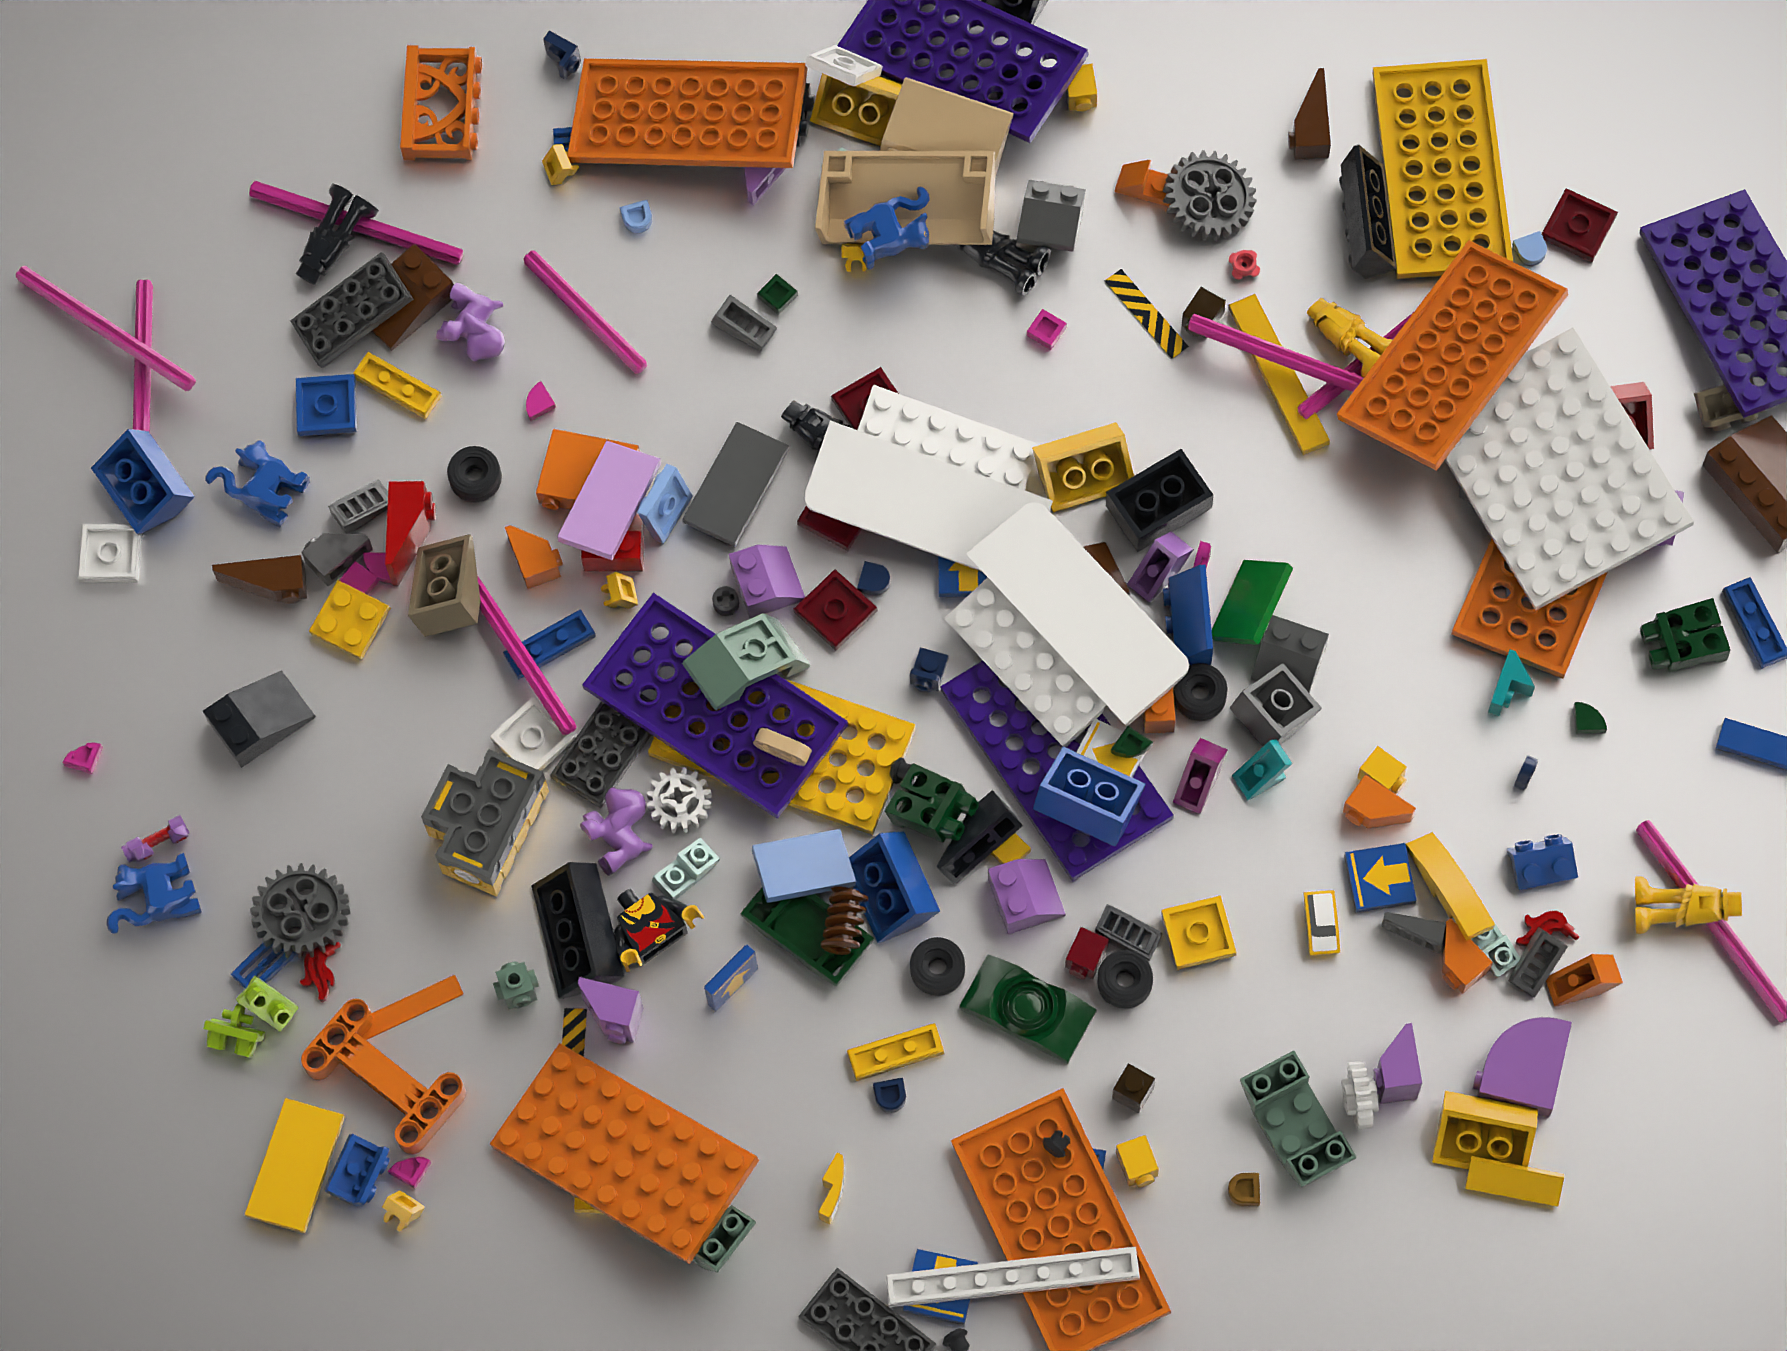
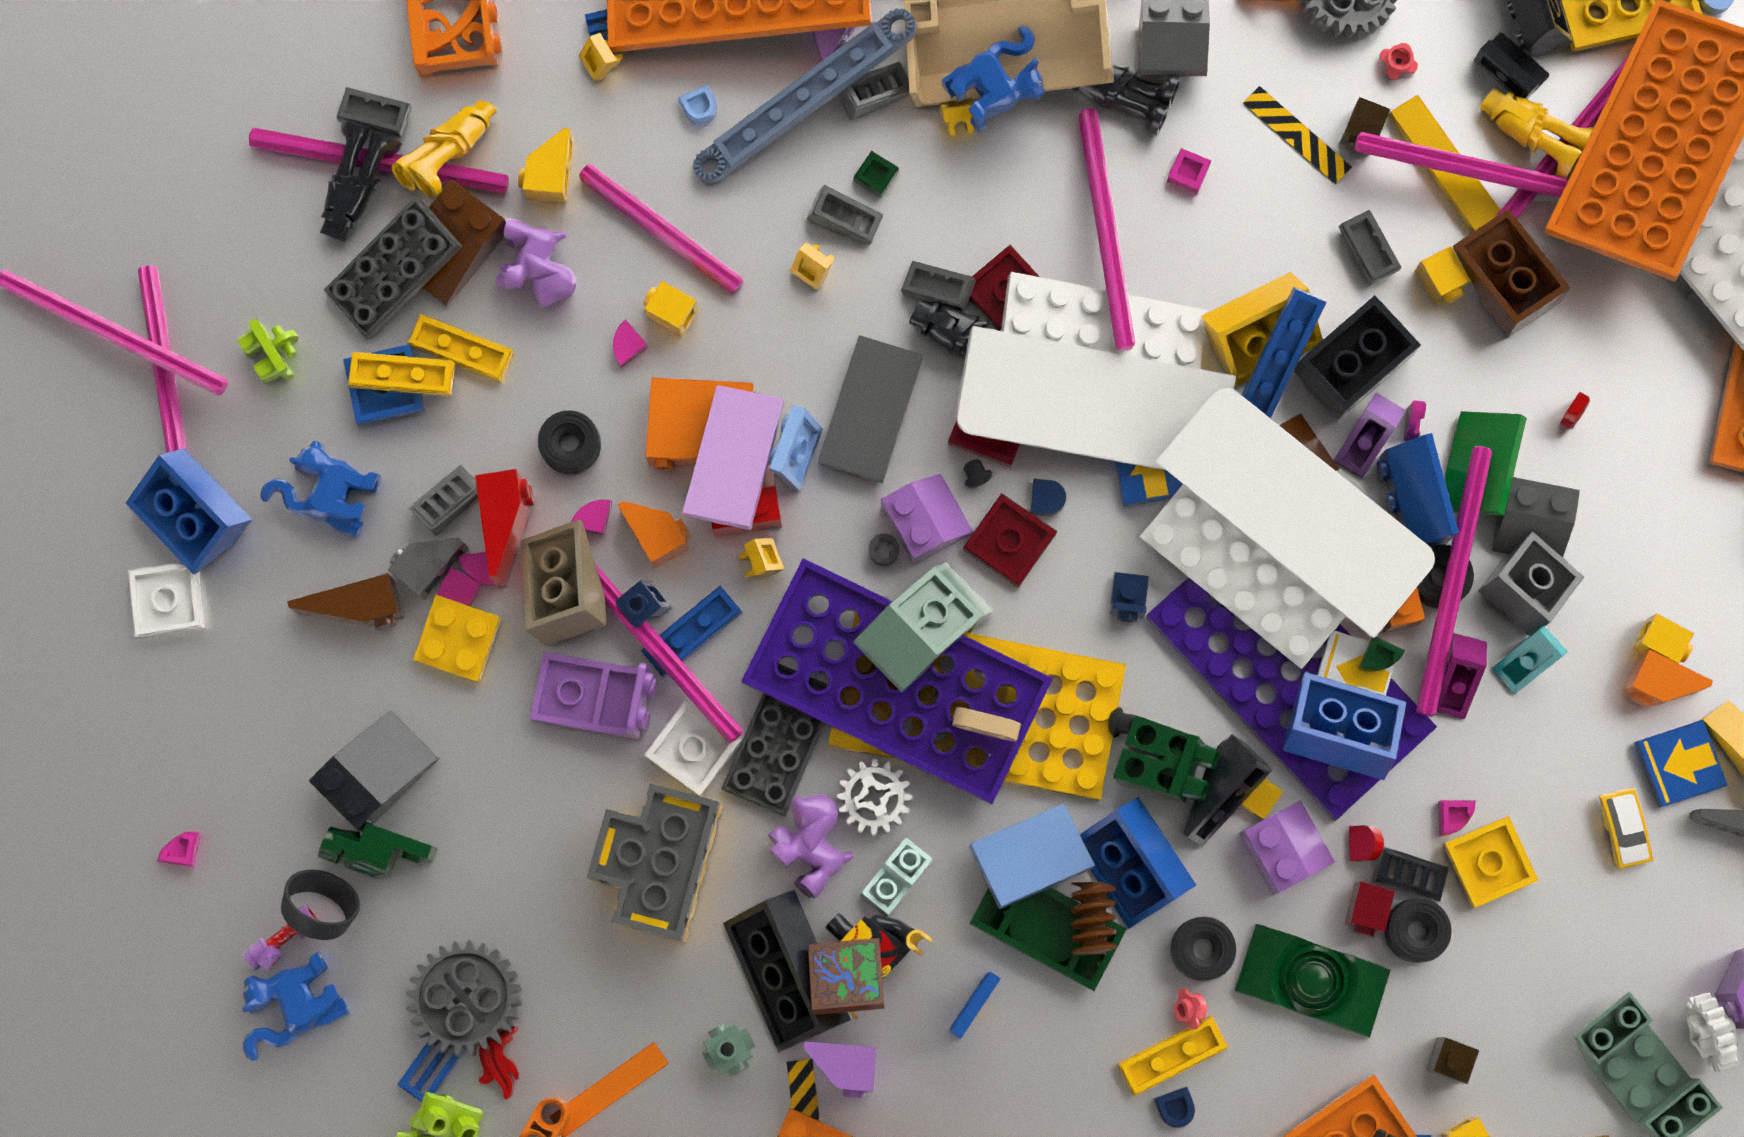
camera: 10 degrees left, 10 degrees up
none -> lime hips [237,318,299,383]
none -> black tyre [281,870,360,940]
none -> dark green plate [318,823,438,878]
none -> dark grey plate [336,87,411,138]
none -> yellow tile [348,352,455,396]
none -> yellow piece [392,100,497,199]
none -> yellow slope [518,128,574,203]
none -> medium lavender bracket [530,651,657,740]
none -> dark pink tile [571,500,612,535]
none -> dark blue bracket [616,580,672,627]
none -> yellow brick [643,281,699,337]
none -> sand blue plate [693,8,917,184]
none -> yellow tile [790,243,834,290]
none -> tile [808,938,885,1015]
none -> dark grey slope [838,61,910,120]
none -> dark grey plate [901,261,976,312]
none -> black piece [963,459,993,488]
none -> dark pink axle [1078,108,1135,351]
none -> coral plate [1174,988,1207,1030]
none -> blue plate [1242,286,1327,419]
none -> dark grey plate [1338,210,1402,285]
none -> red tile [1349,825,1384,862]
none -> yellow brick [1415,246,1471,305]
none -> dark pink axle [1416,446,1492,716]
none -> dark pink tile [1438,800,1476,836]
none -> reddish brown slope [1453,209,1571,338]
none -> black panel [1473,32,1549,99]
none -> red tile [1560,391,1590,430]

